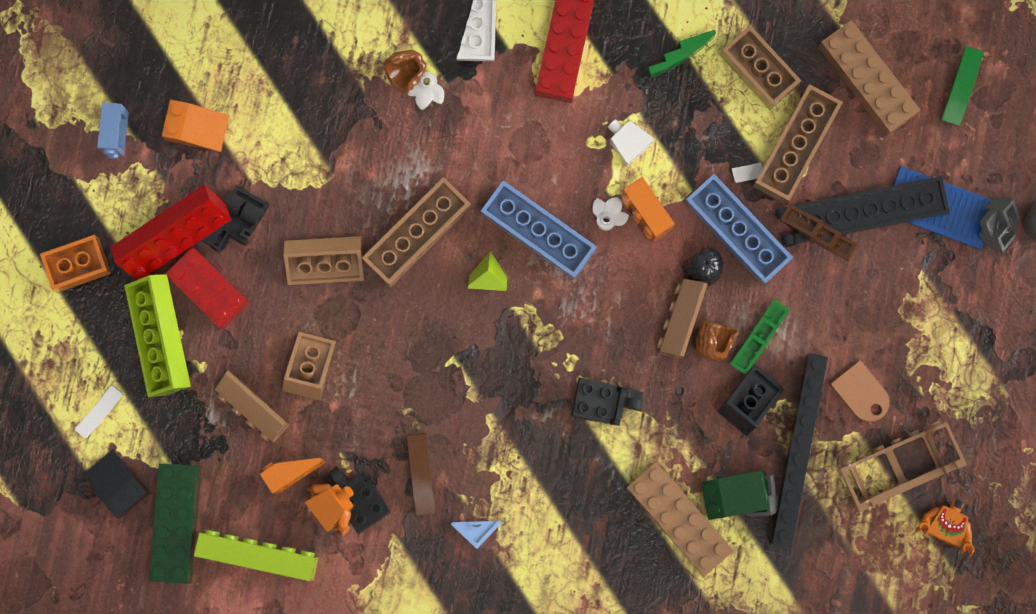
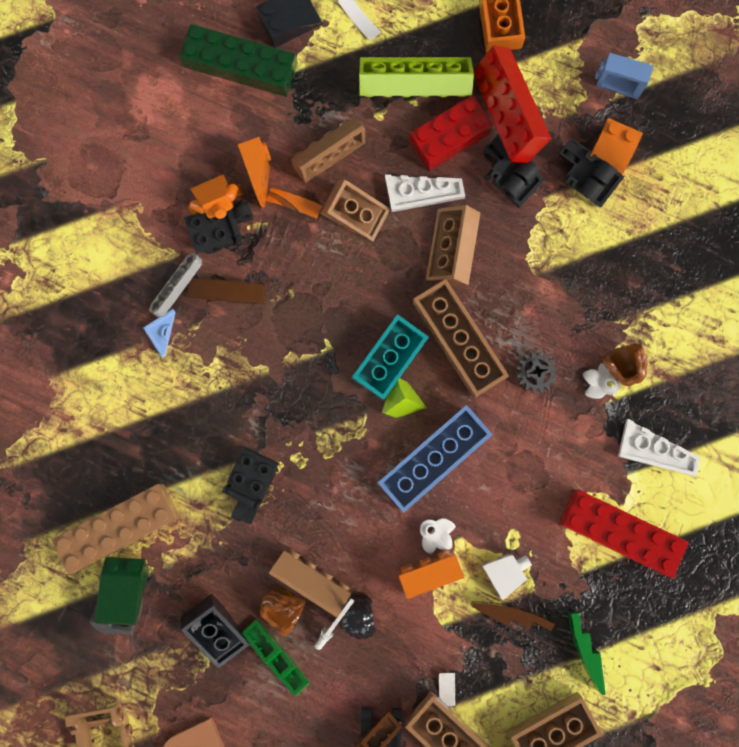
camera: 110 degrees right, 0 degrees up
lime brick [194,530,319,581] -> none
medium blue brick [684,174,793,286] -> none
black brick [770,353,828,548] -> none
none -> light grey beam [149,253,202,318]
none -> orange sticker [266,188,322,218]
none -> white sword [315,599,354,650]
none -> teal slope [351,314,429,400]
none -> white wing [385,175,465,212]
none -> reddish brown slope [470,601,555,631]
none -> dark grey gear [515,352,558,394]
none -> black plate [559,137,625,208]

